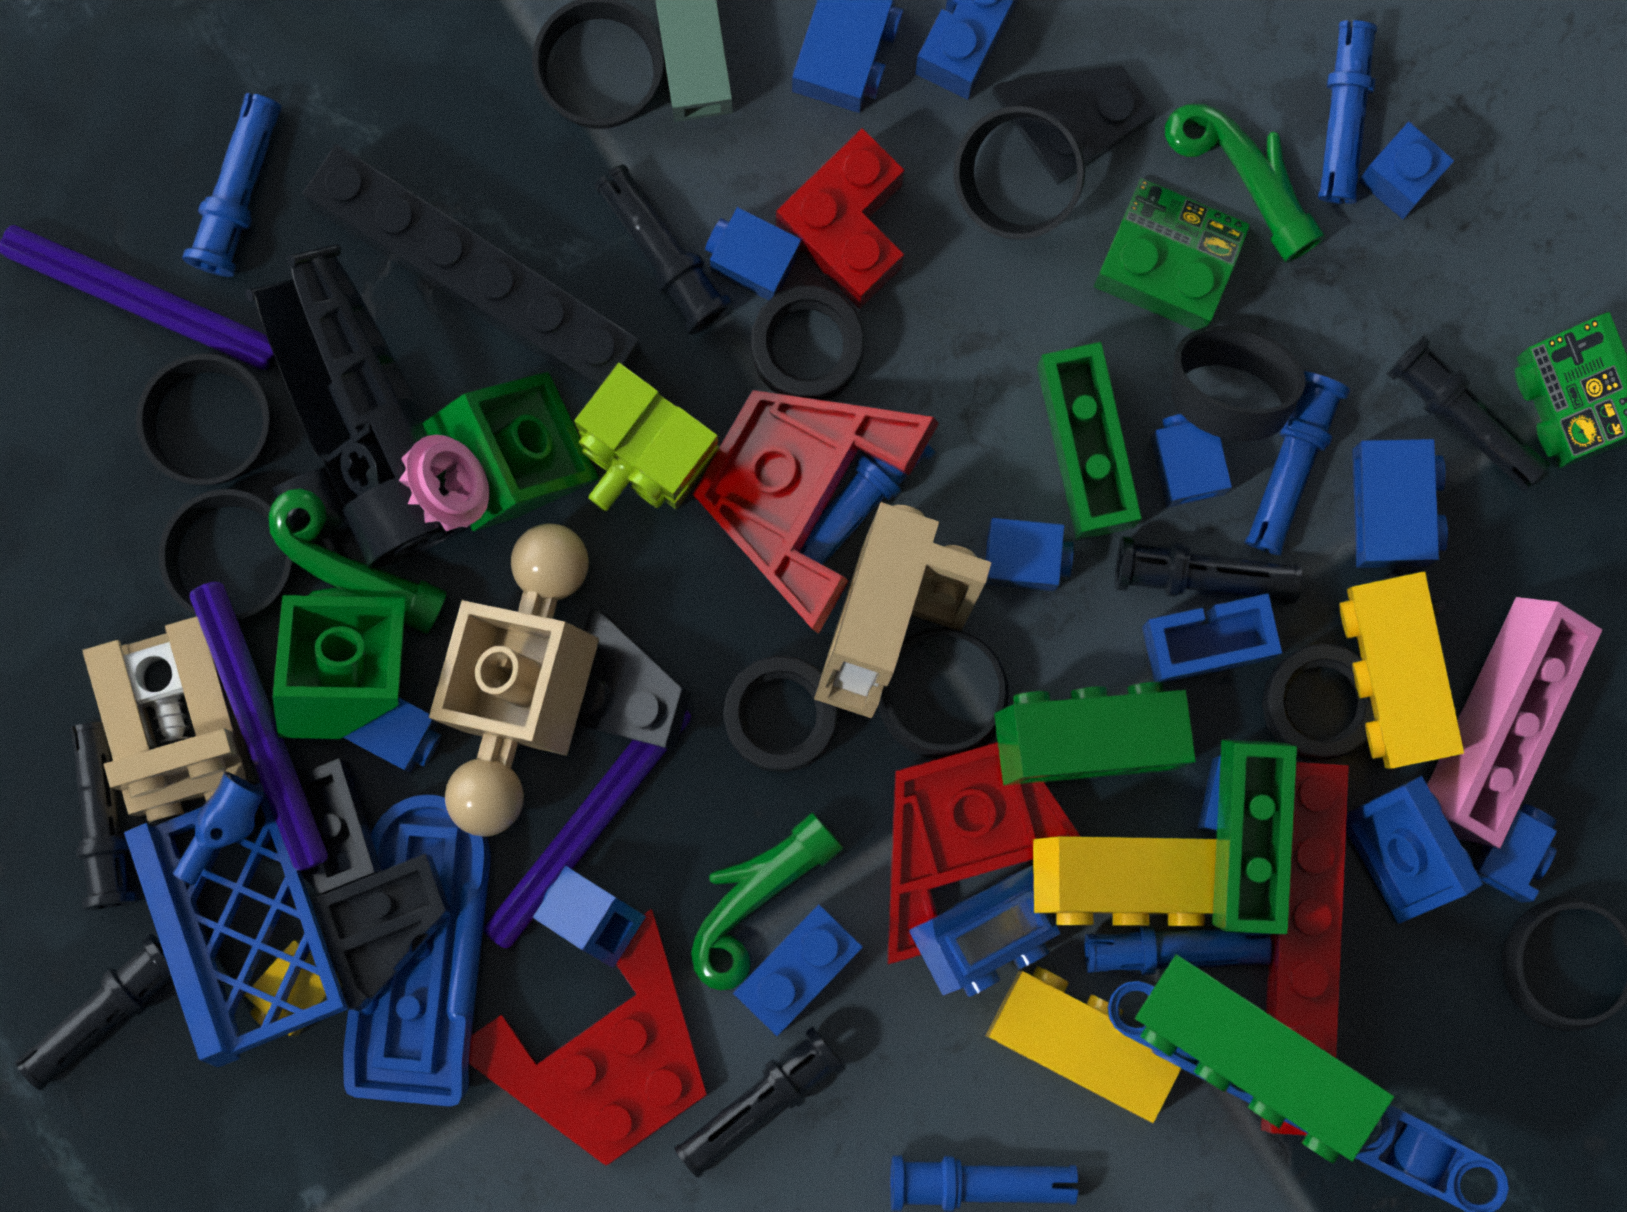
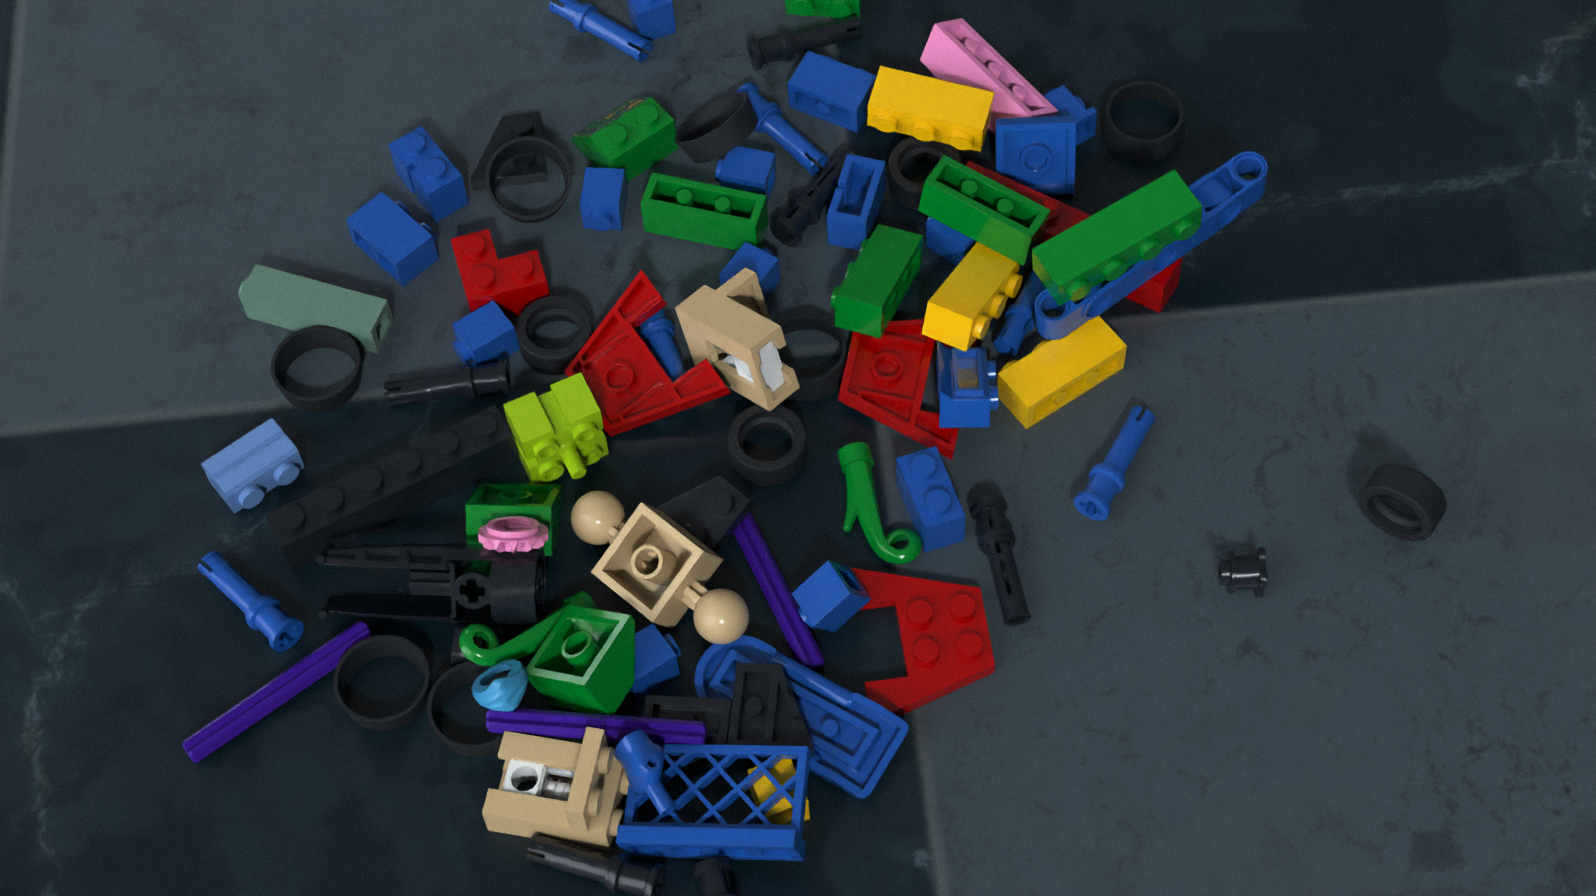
camera: 55 degrees left, 25 degrees down
green plant [1165,104,1326,263] -> none
none -> medium blue brick [201,418,305,513]
none -> dark azure piece [471,659,528,712]
none -> blue brick [579,167,628,231]

